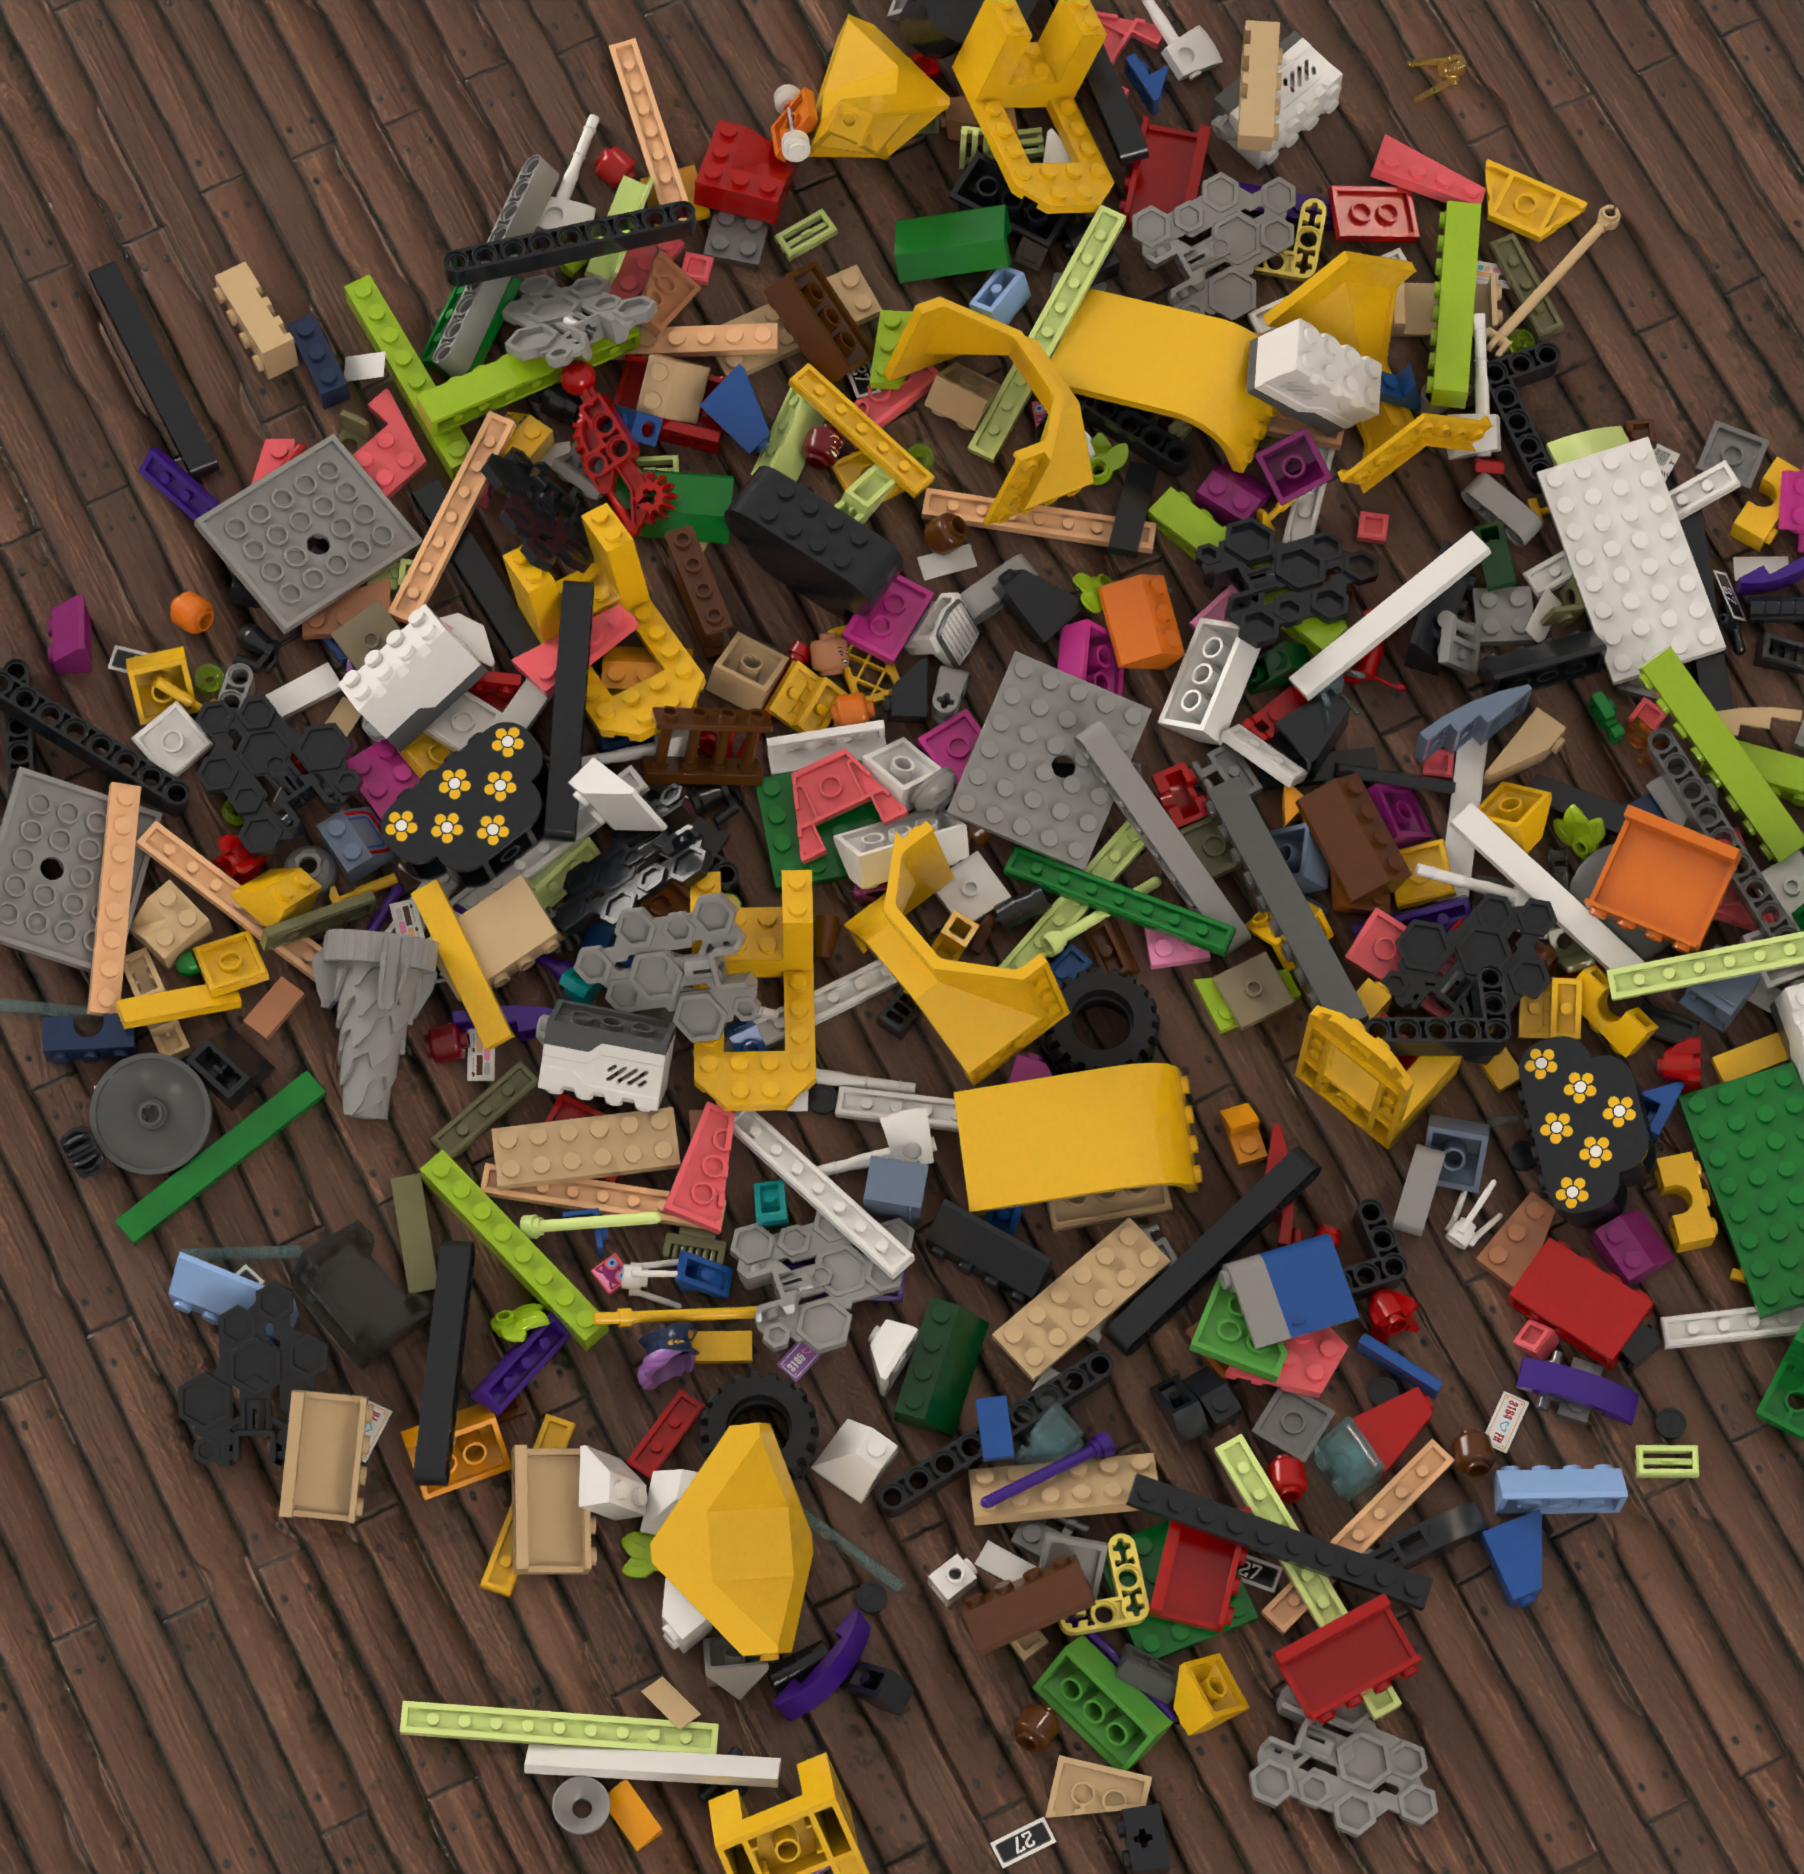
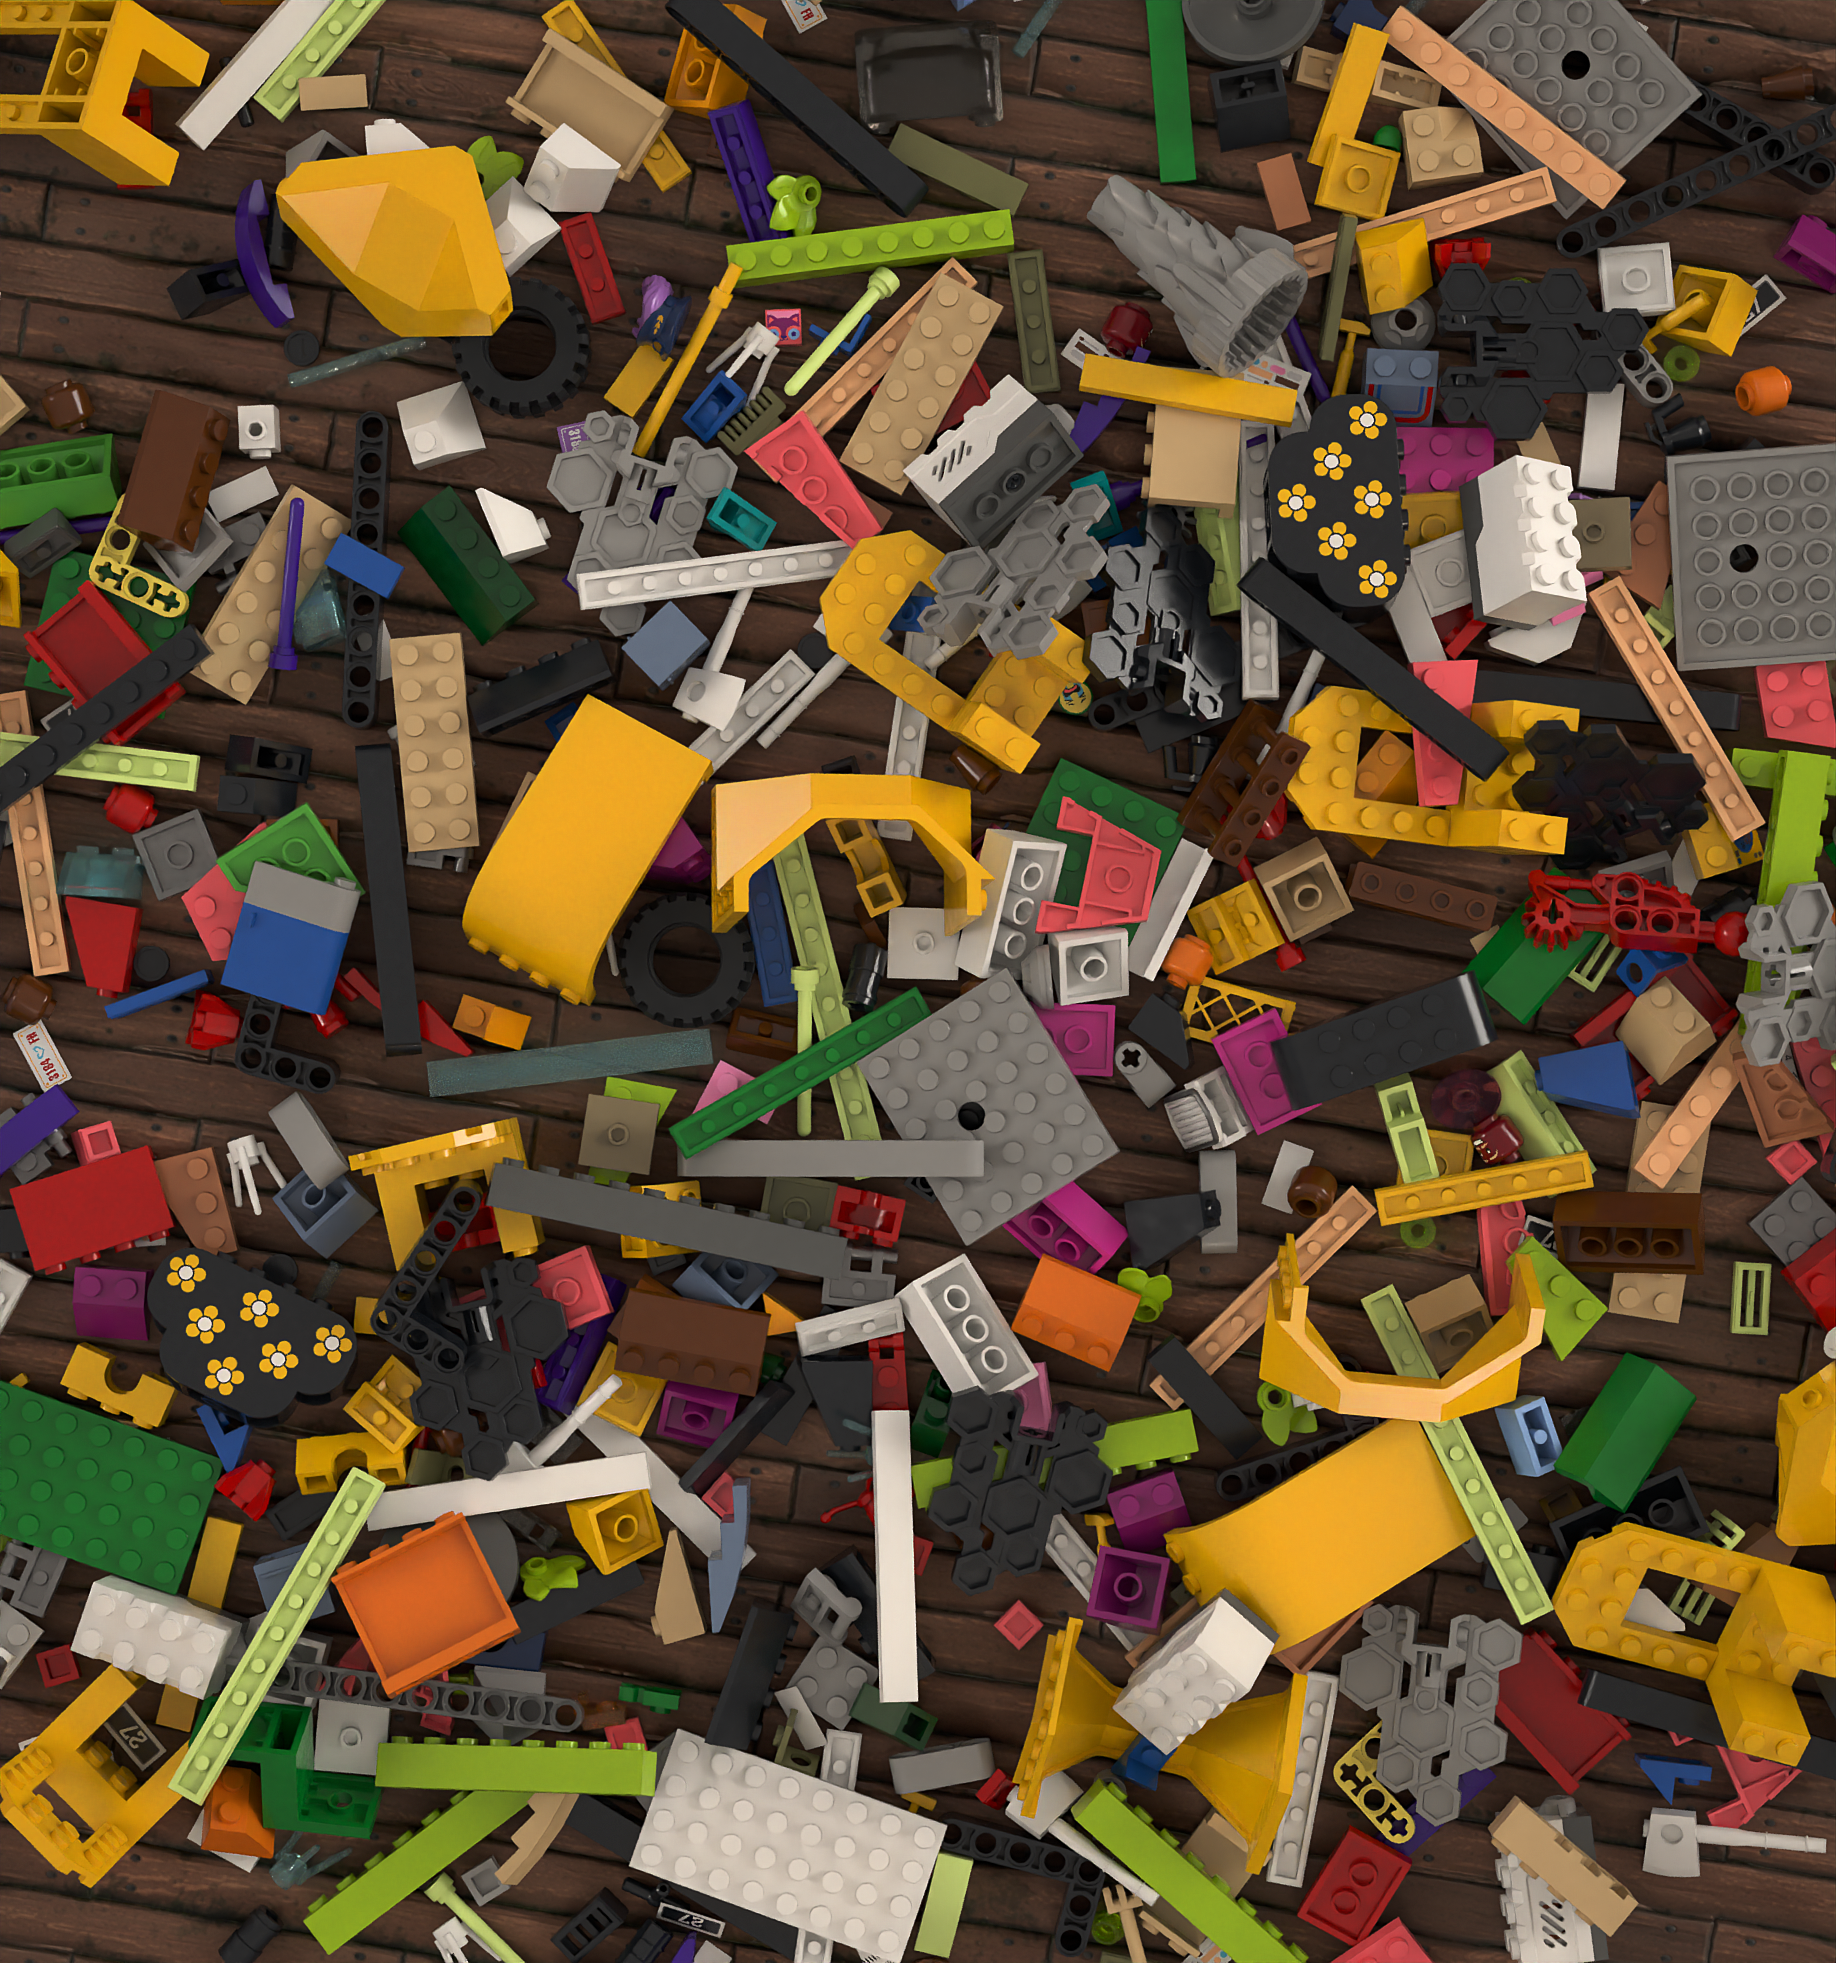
camera: 125 degrees right, 20 degrees up
white slope [568,757,668,831] -> none
nougat head [810,632,849,676] -> none
none -> clear light blue plate [426,1028,714,1097]
none -> clear pink dish [1430,1069,1501,1129]

